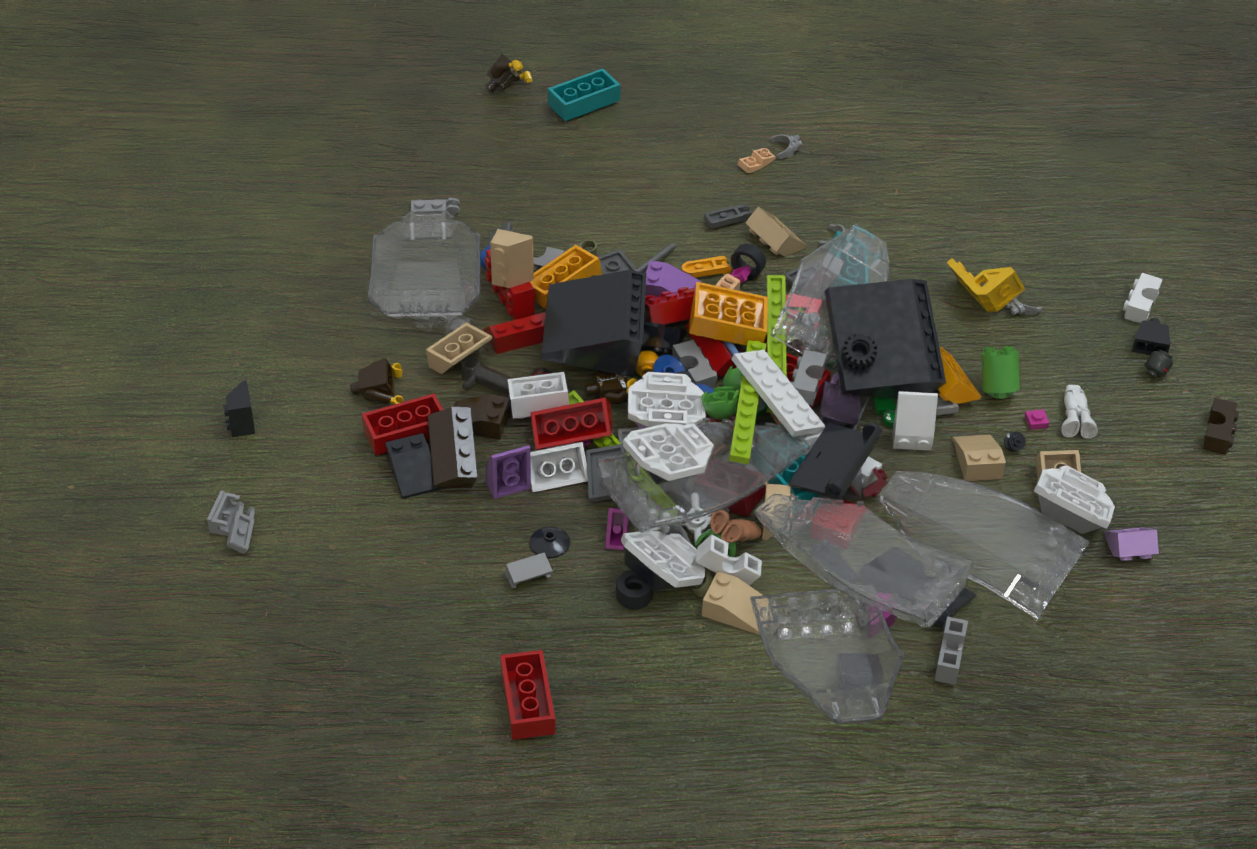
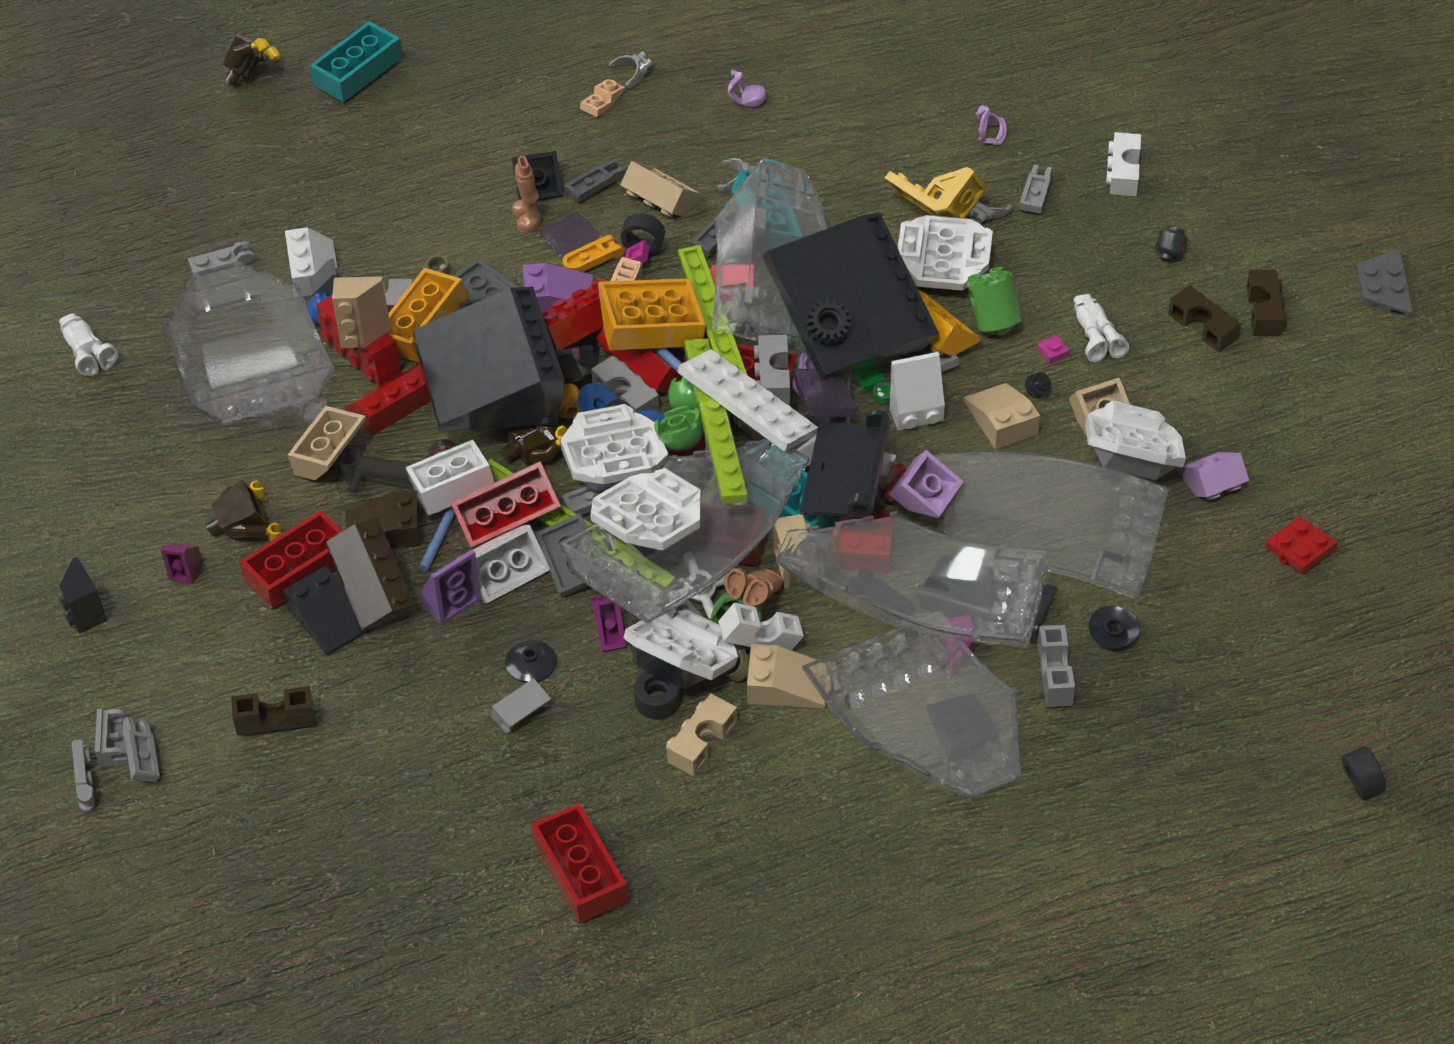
camera: 15 degrees left, 5 degrees up
flat silver bar [634,243,676,273] -> none
black torso [1132,318,1171,355] -> none
none -> white piece [59,313,118,376]
none -> light grey hinge [72,739,95,814]
none -> magenta slope [160,542,202,584]
none -> dark brown arch [231,686,315,736]
none -> white slope [285,227,337,297]
none -> medium blue bar [419,506,455,572]
none -> black slope [511,151,563,200]
none -> nougat piece [512,156,542,233]
none -> clear purple tile [540,211,602,259]
none -> tan arch [666,694,737,777]
none -> lavender piece [728,70,767,108]
none -> lavender slope [889,450,964,518]
none -> white piece [898,215,993,290]
none -> lavender piece [976,105,1007,145]
none -> light grey hinge [1019,164,1053,214]
none -> black dish [1088,606,1140,648]
none -> dark brown arch [1168,285,1241,353]
none -> red plate [1265,516,1338,574]
none -> black tyre [1342,746,1387,799]

